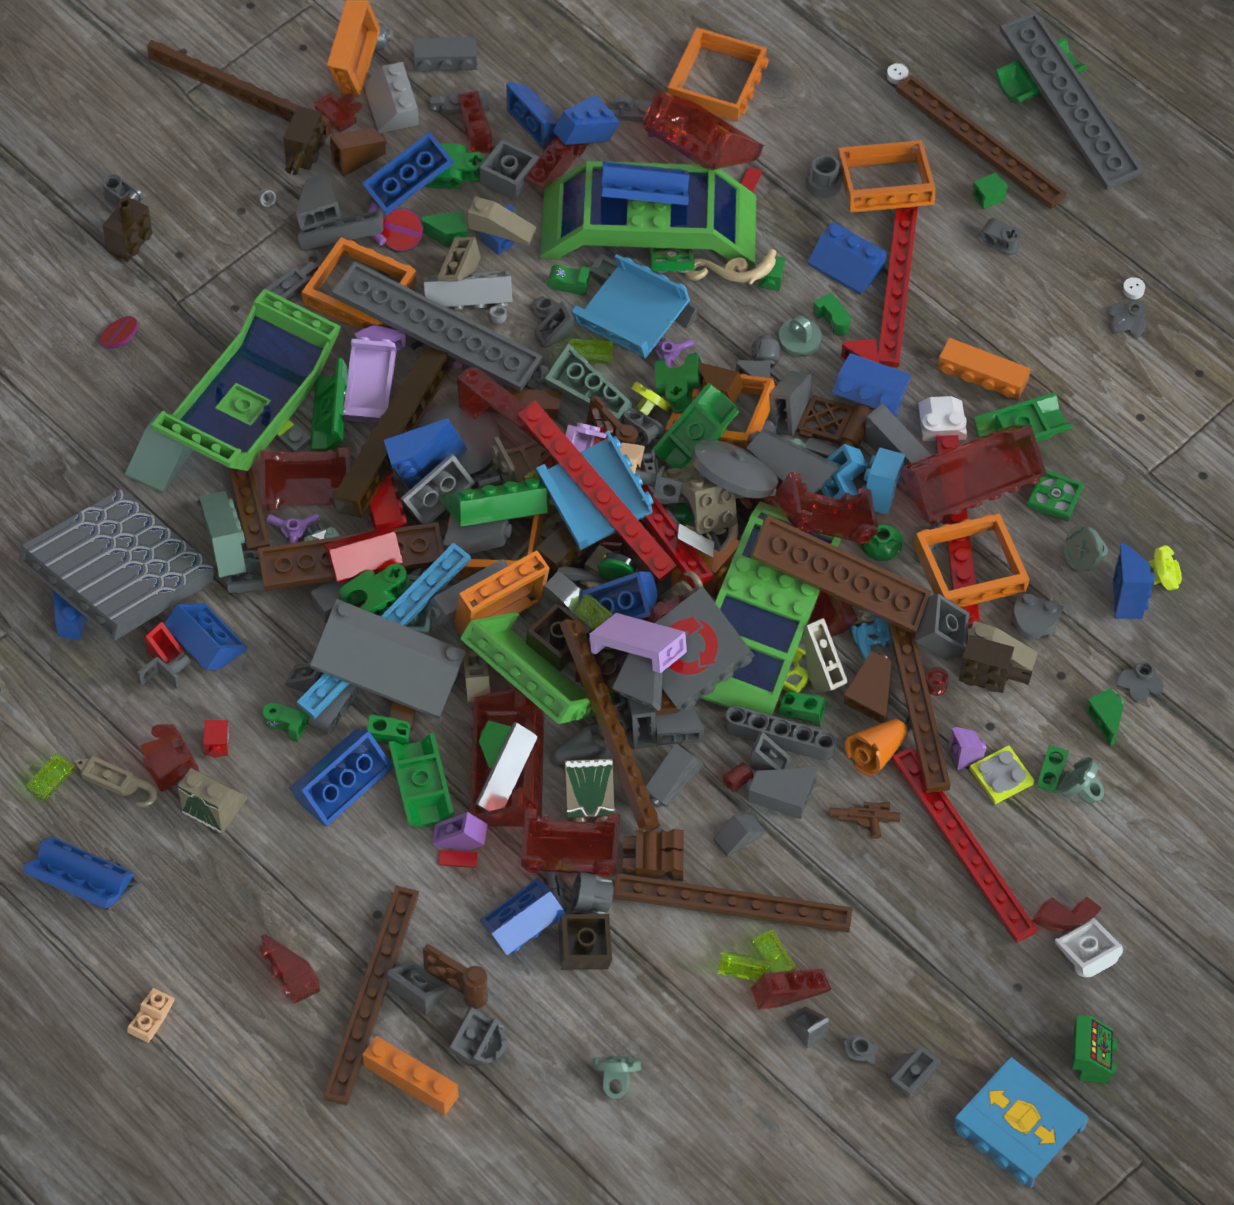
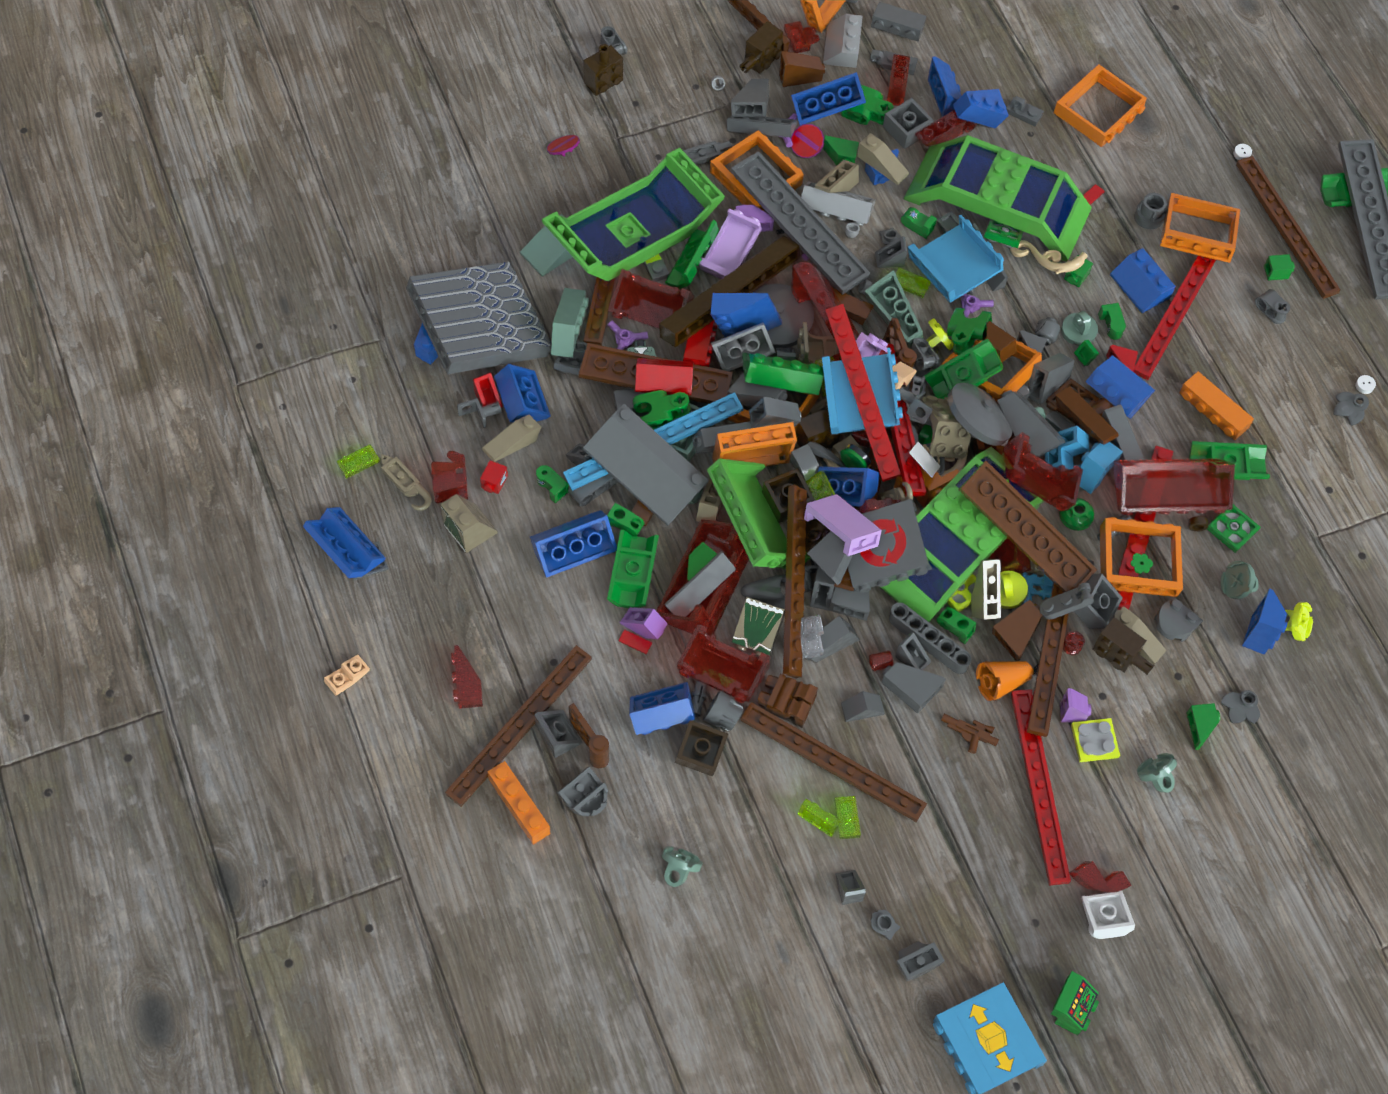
camera: 20 degrees right, 5 degrees up
blue slope [601,161,689,205] -> none
clear red windscreen [643,89,764,170] -> none
clear red slope [750,969,831,1009] -> none
white slope [918,396,967,441] -> none
green leg [1037,745,1069,793] -> none
none -> dark tan slope [482,415,541,462]
none -> dark grey slope [749,397,801,428]
none -> clear slope [801,615,824,659]
none -> neon yellow tile [1000,571,1028,609]
none -> dark grey plate [1040,583,1094,620]
none -> reddish brown slope [1055,386,1119,445]
none -> green tile [1074,340,1099,366]
none -> green plant [1130,553,1153,574]
none -> dark brown tile [1188,516,1208,532]

